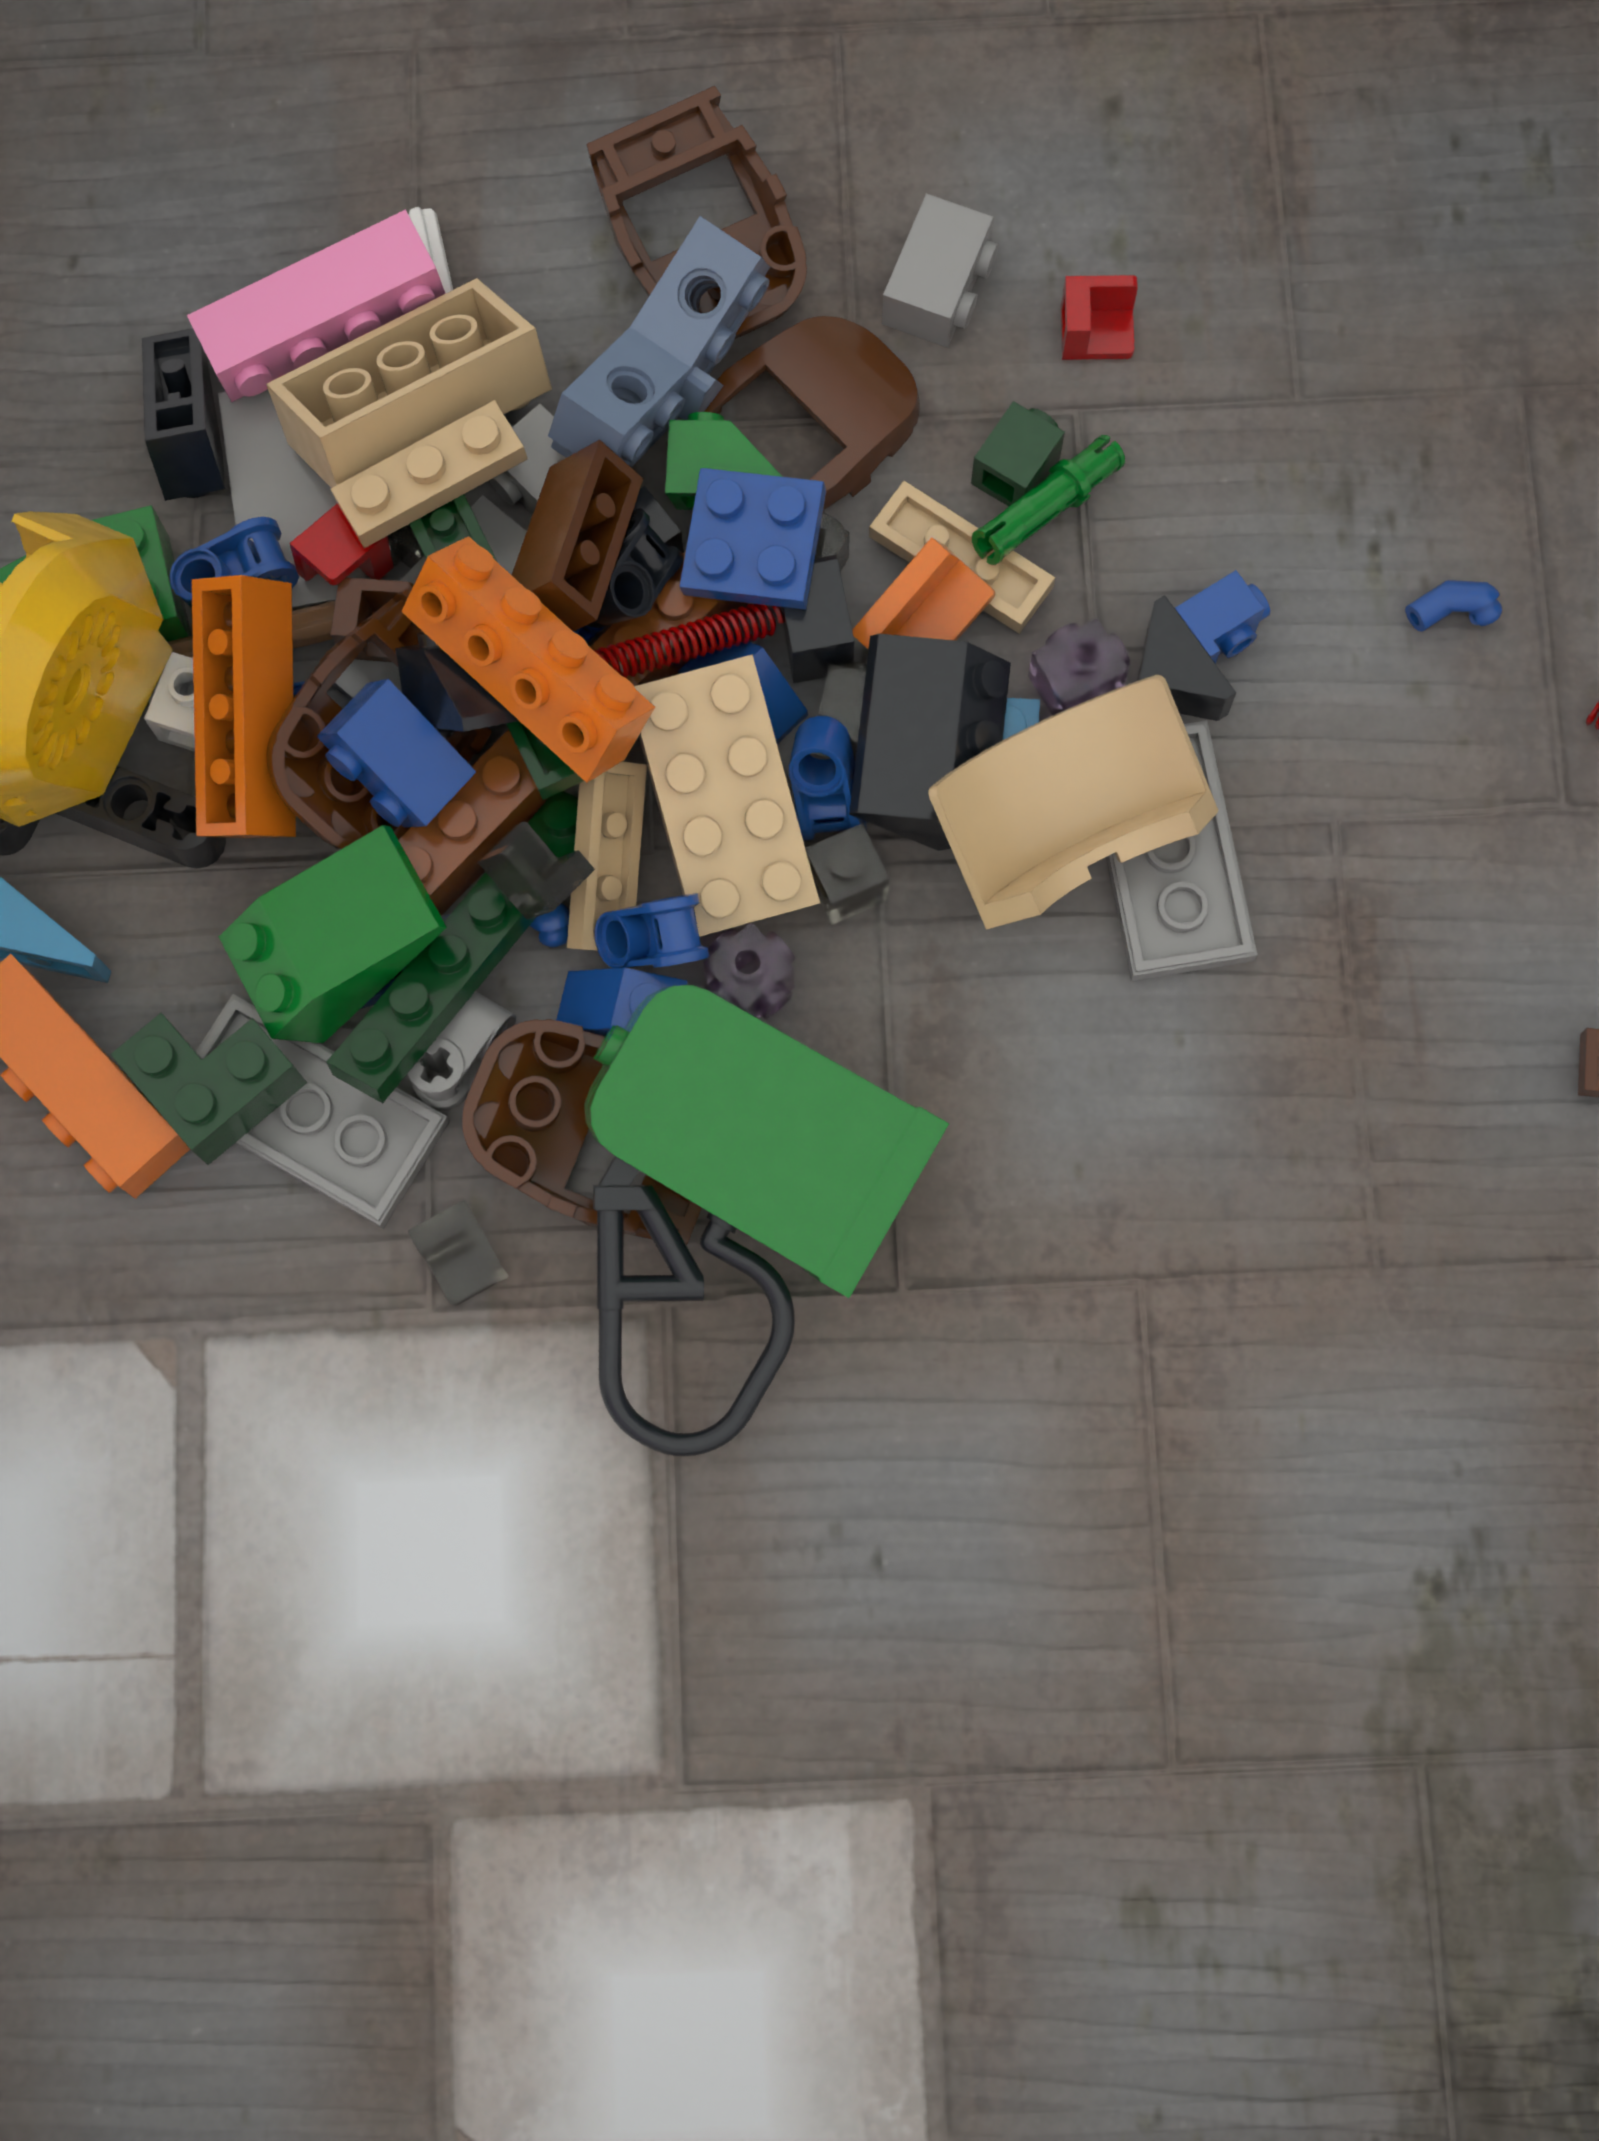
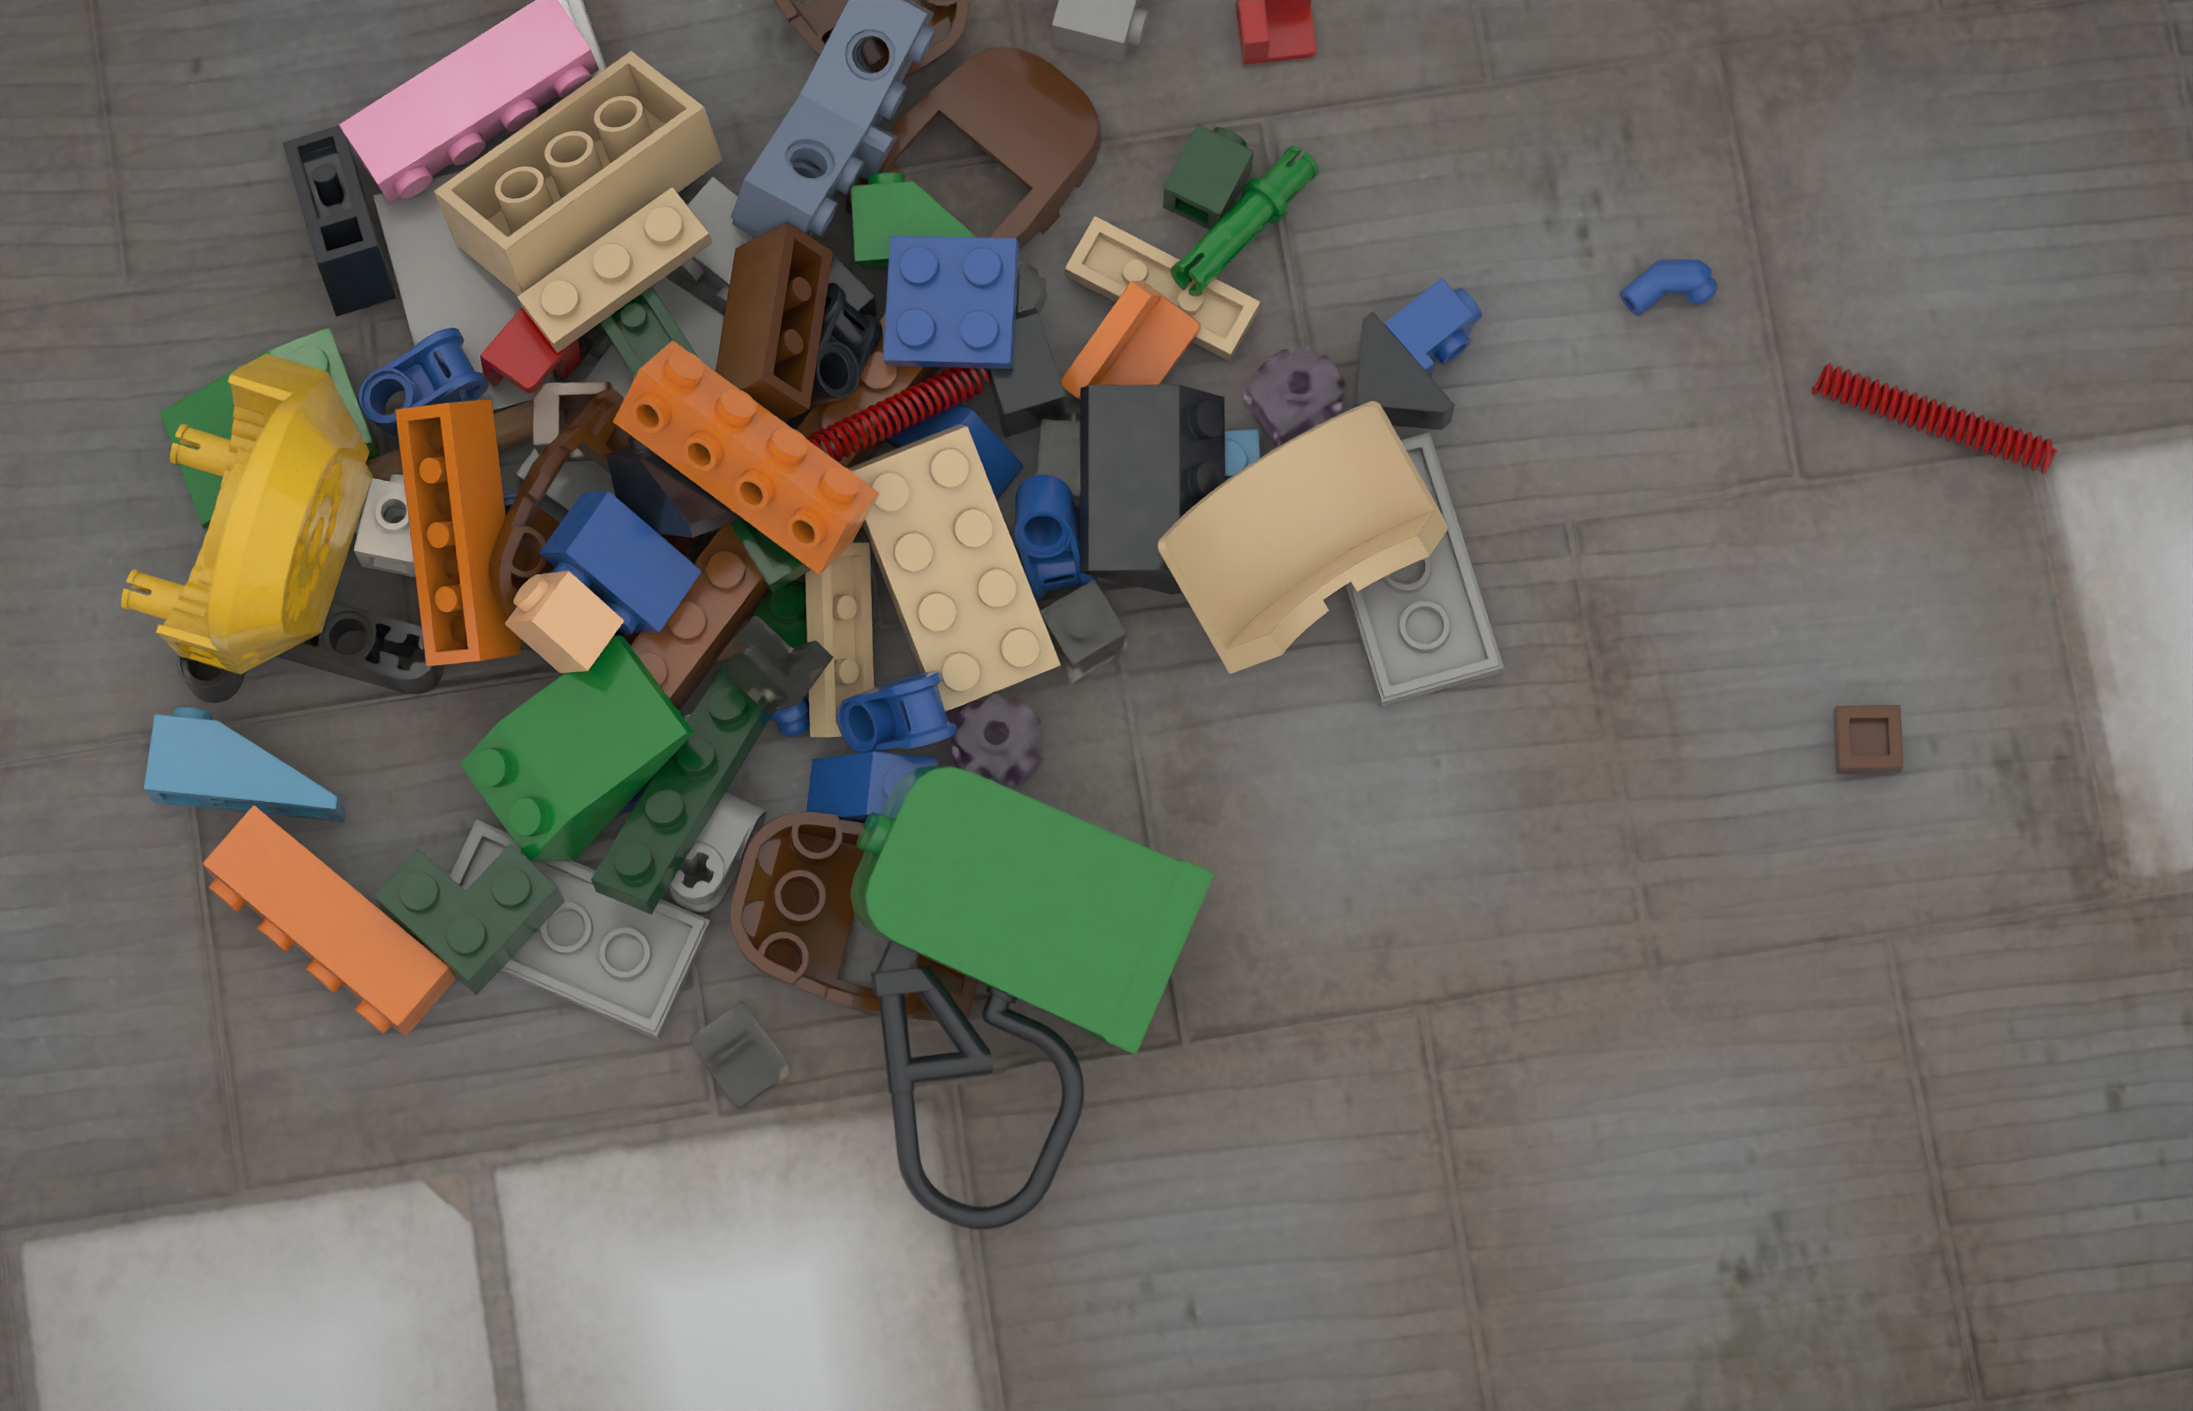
camera: 10 degrees left, 0 degrees up
none -> light nougat brick [505,571,624,673]

